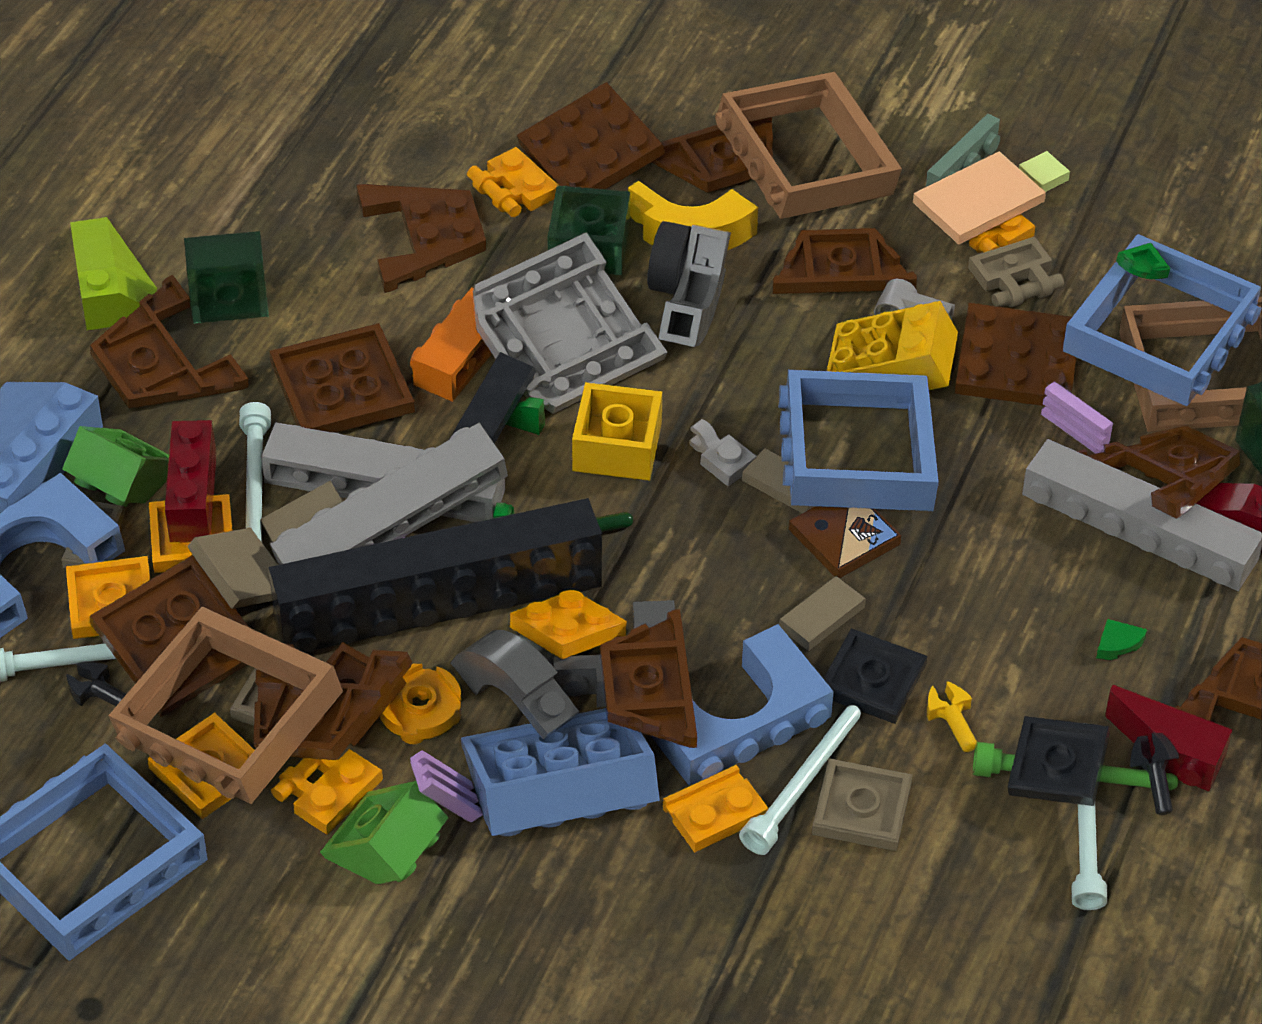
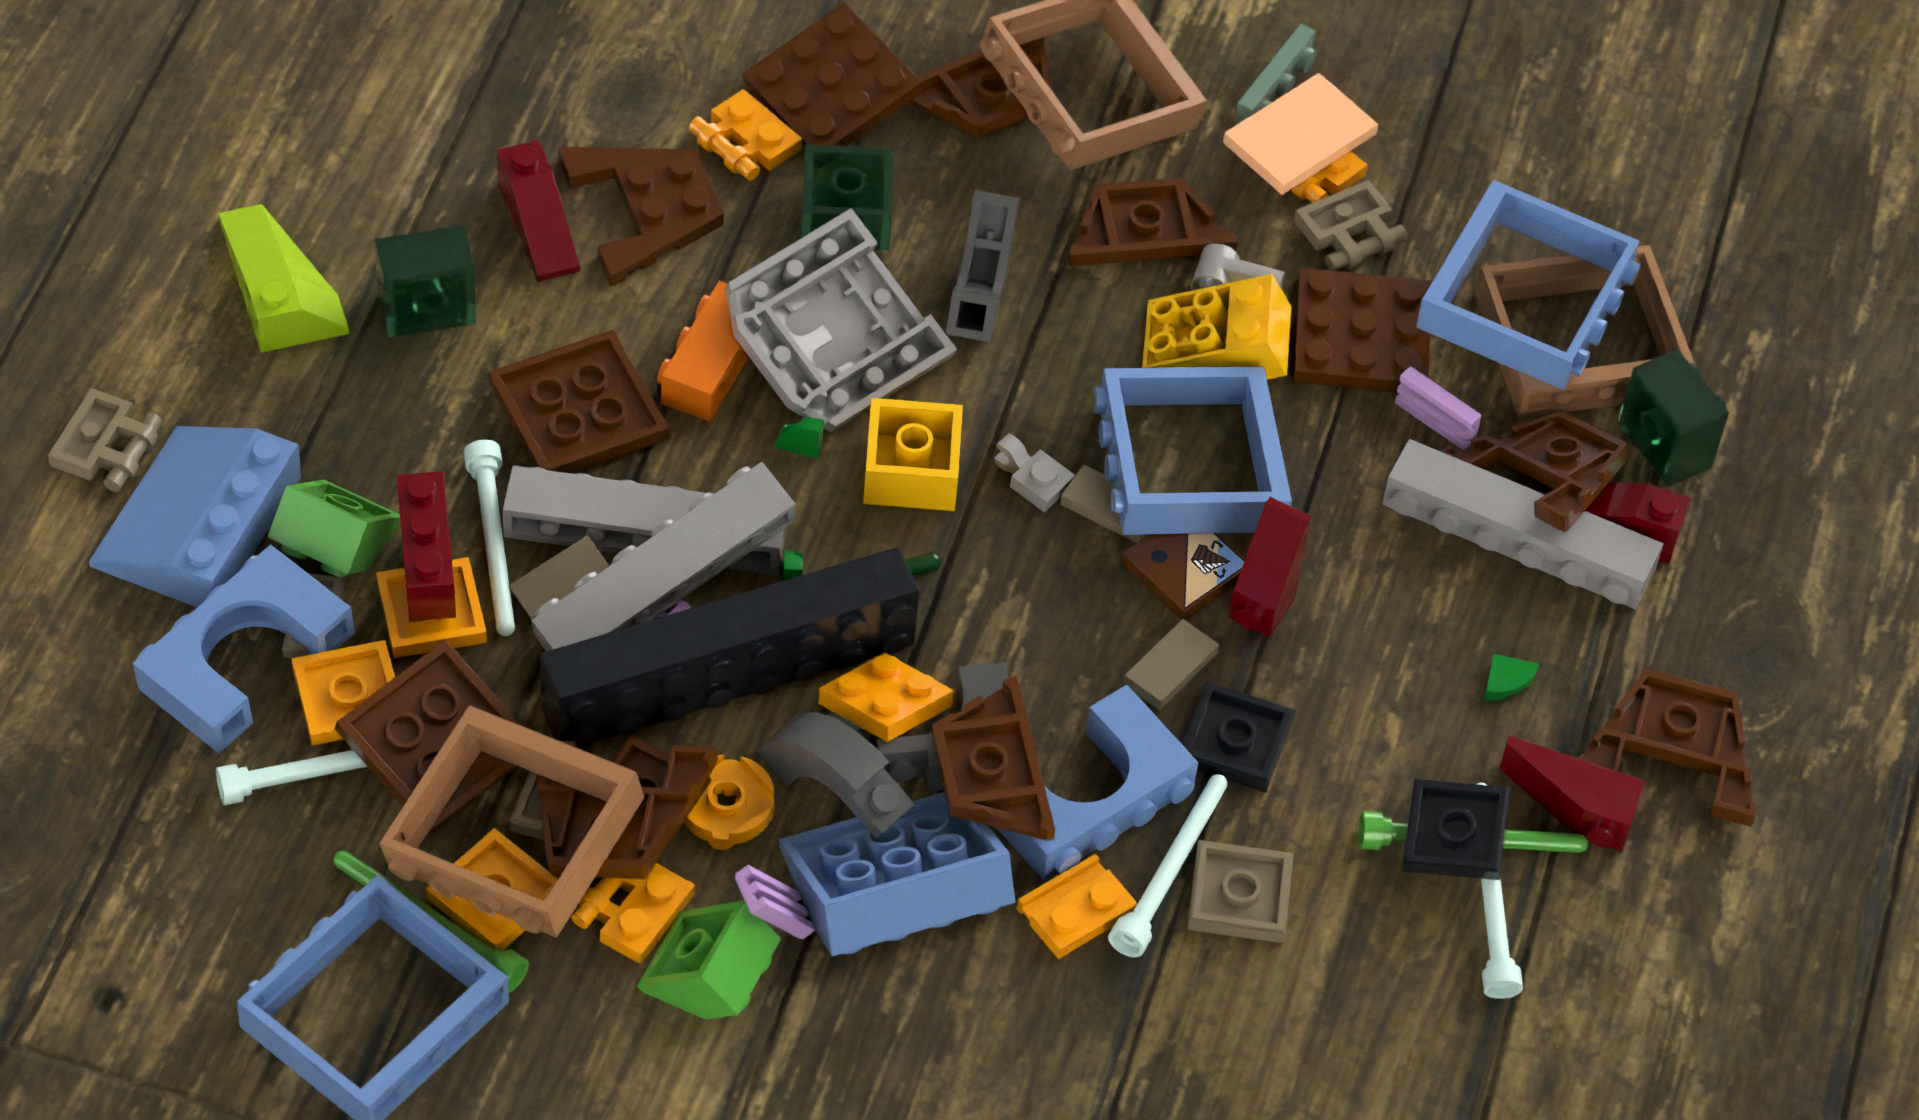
camera: 10 degrees left, 5 degrees up
black bar [66,662,127,707] -> none
reddish brown wing [90,275,248,408] -> none
dark tan tile [188,528,278,609] -> none
black tile [449,352,536,444] -> none
yellow arch [628,181,759,250] -> none
black tyre [647,221,691,295] -> none
yellow bar [927,682,977,752] -> none
yellowish green tile [1019,151,1070,192] -> none
green tile [1116,242,1171,279] -> none
black bar [1130,733,1179,815] -> none
none -> bright green piece [334,850,529,993]
none -> dark red slope [497,140,580,282]
none -> dark red slope [1229,497,1312,637]

